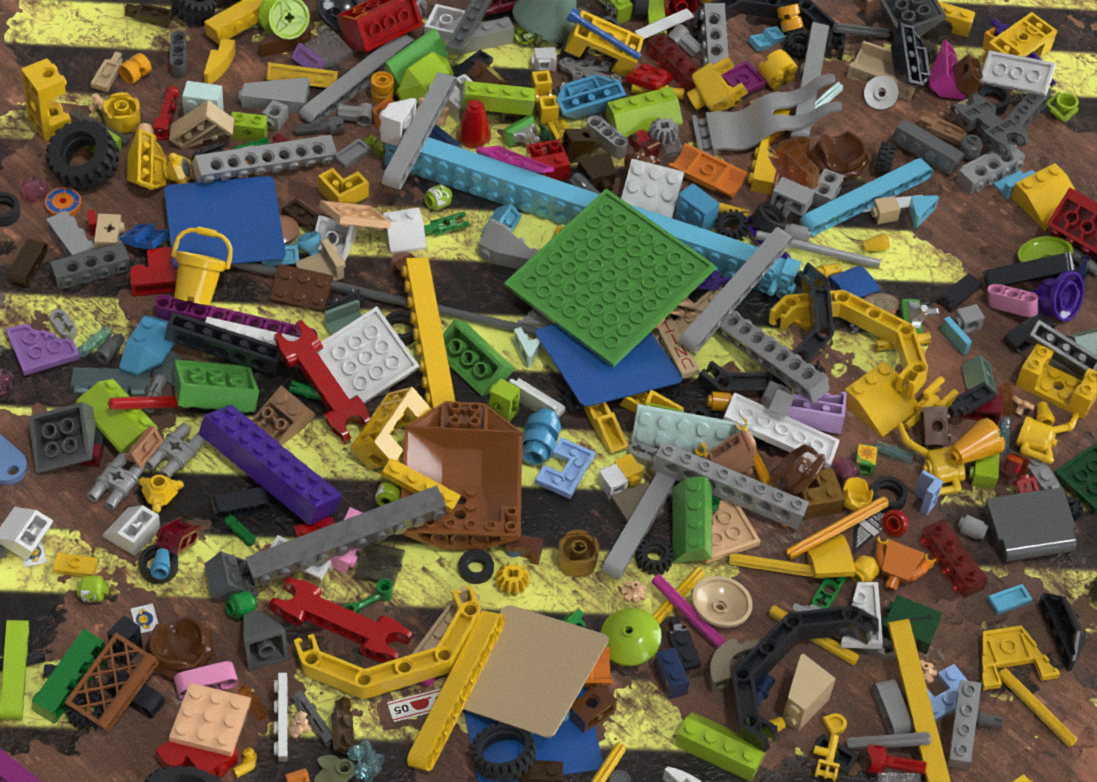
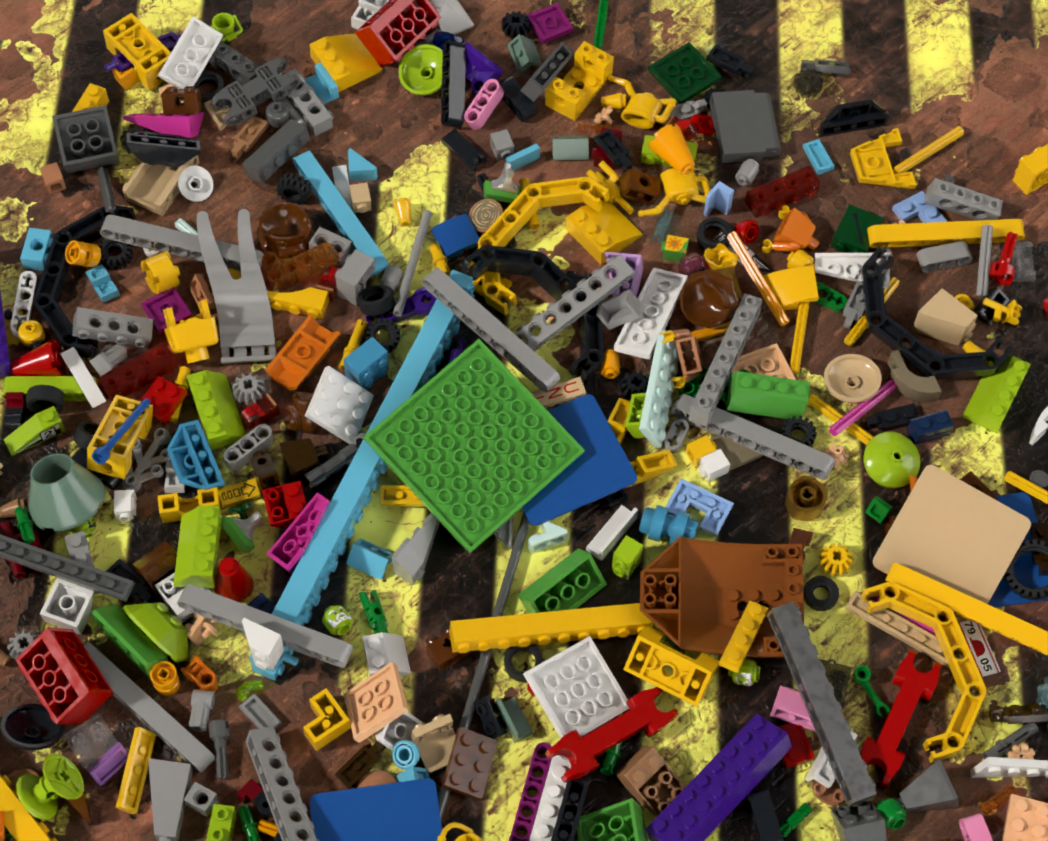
camera: 85 degrees left, 10 degrees up
clear light blue pin [999,417,1012,455] -> none

